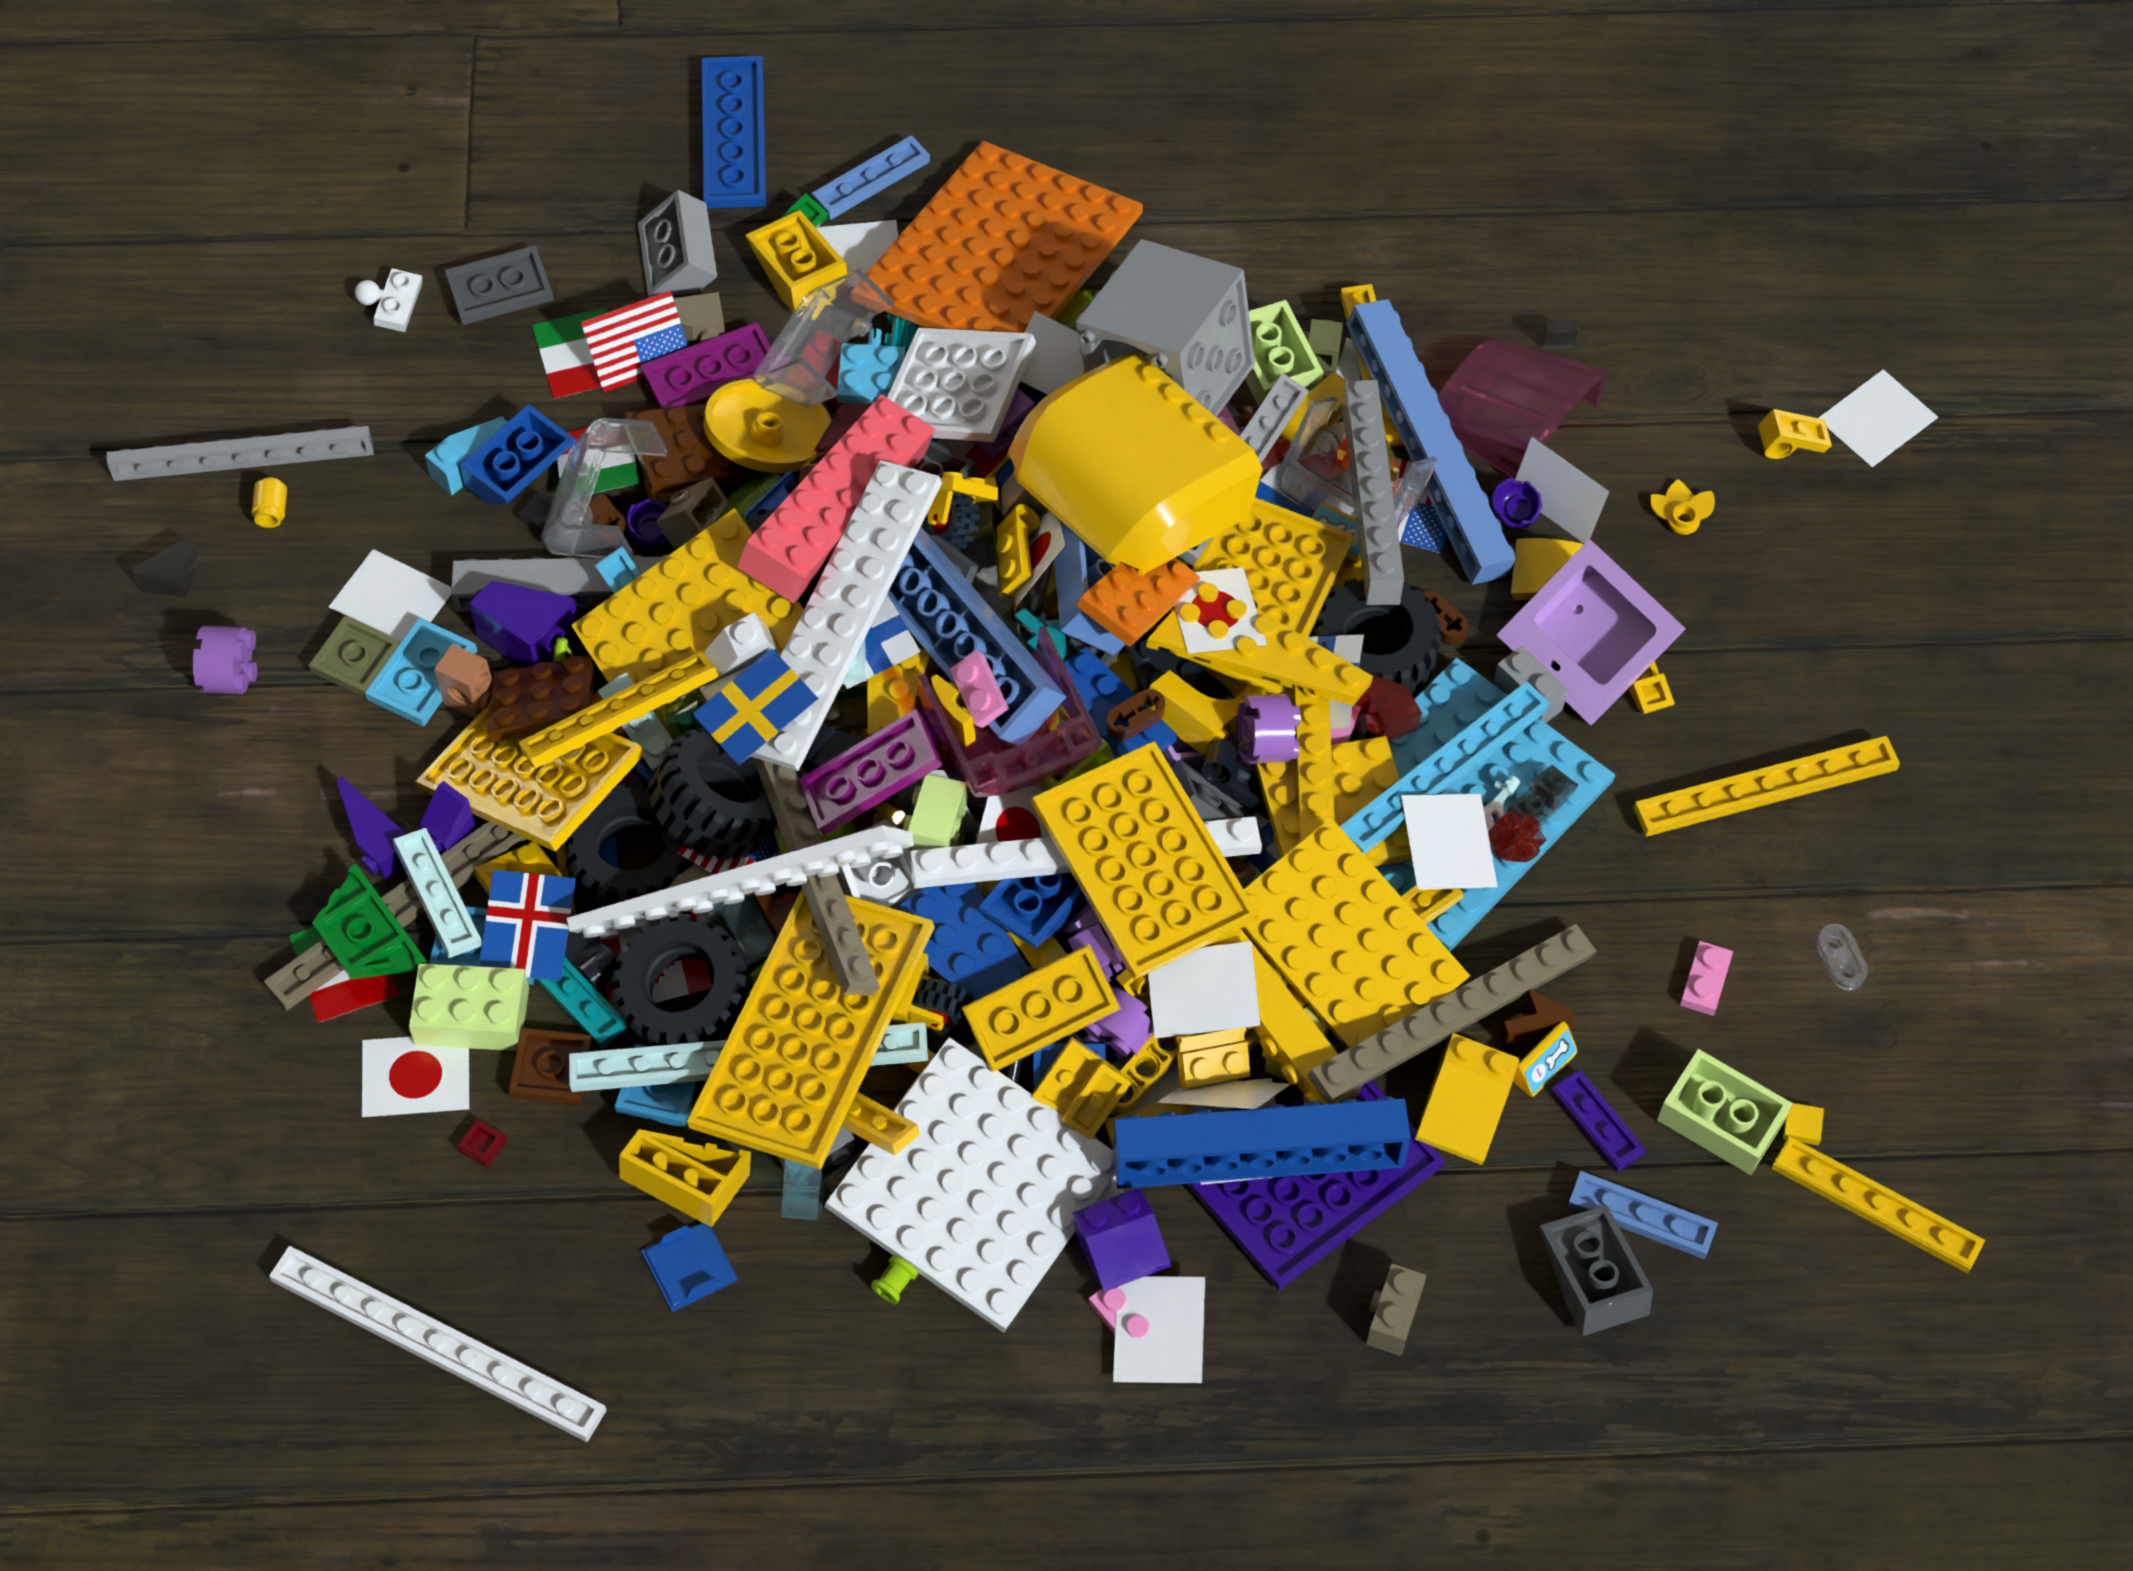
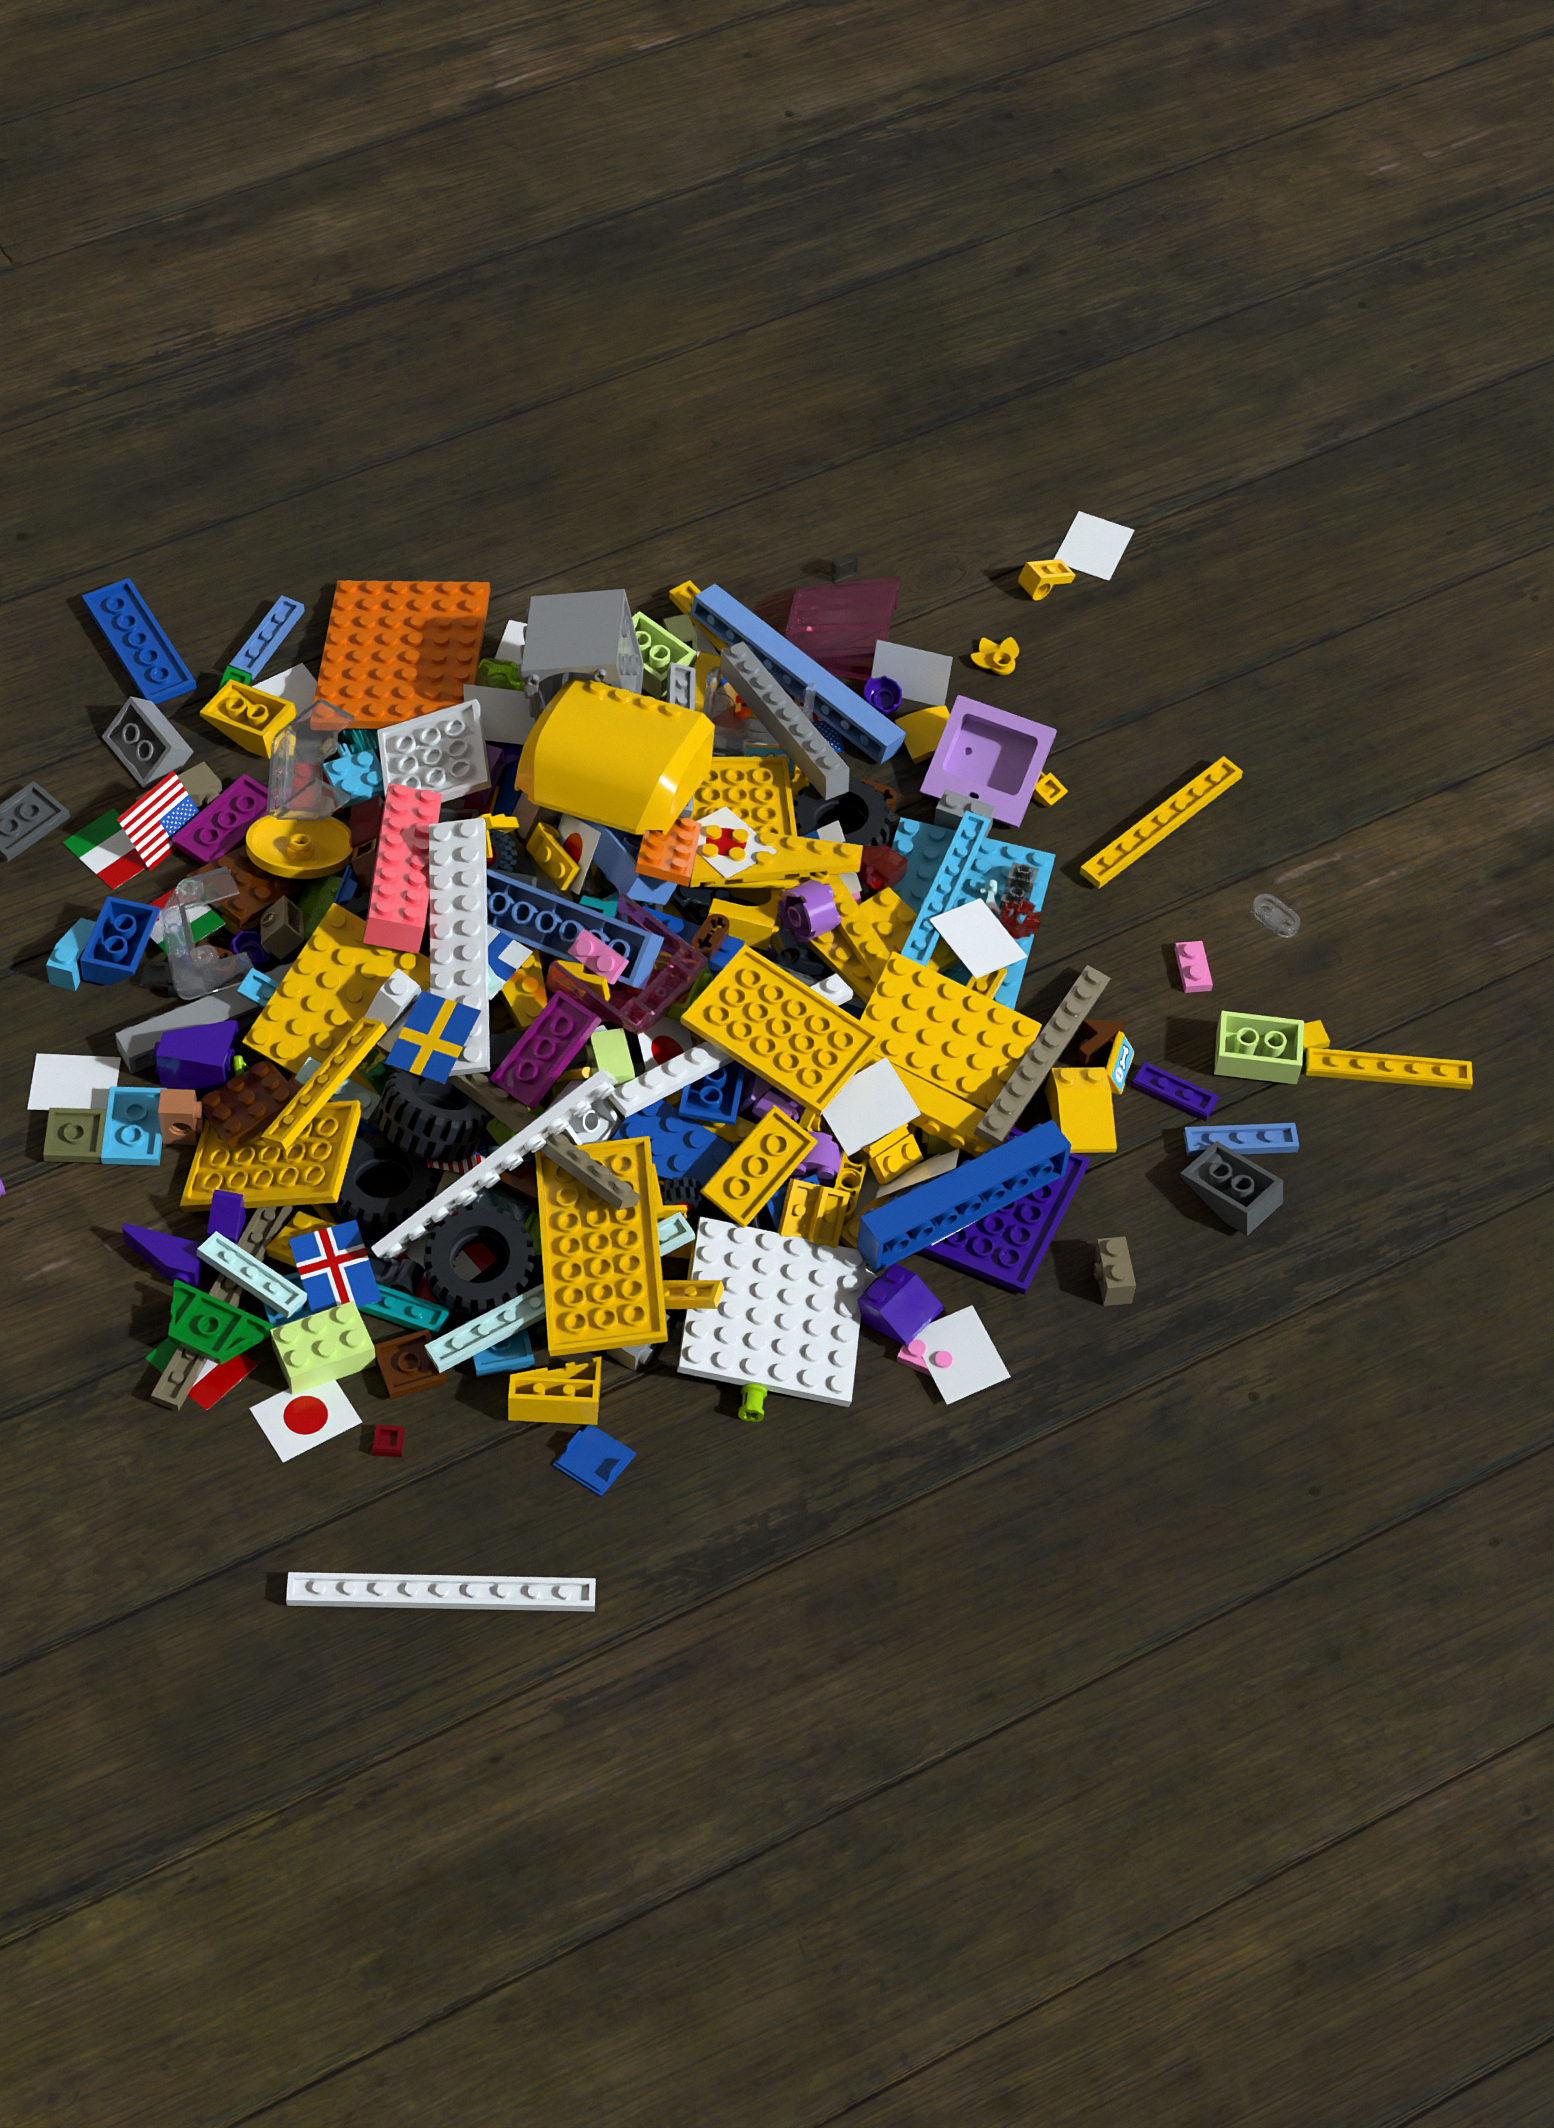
camera: 30 degrees left, 5 degrees down
clear light blue plate [781,1159,824,1220] -> none

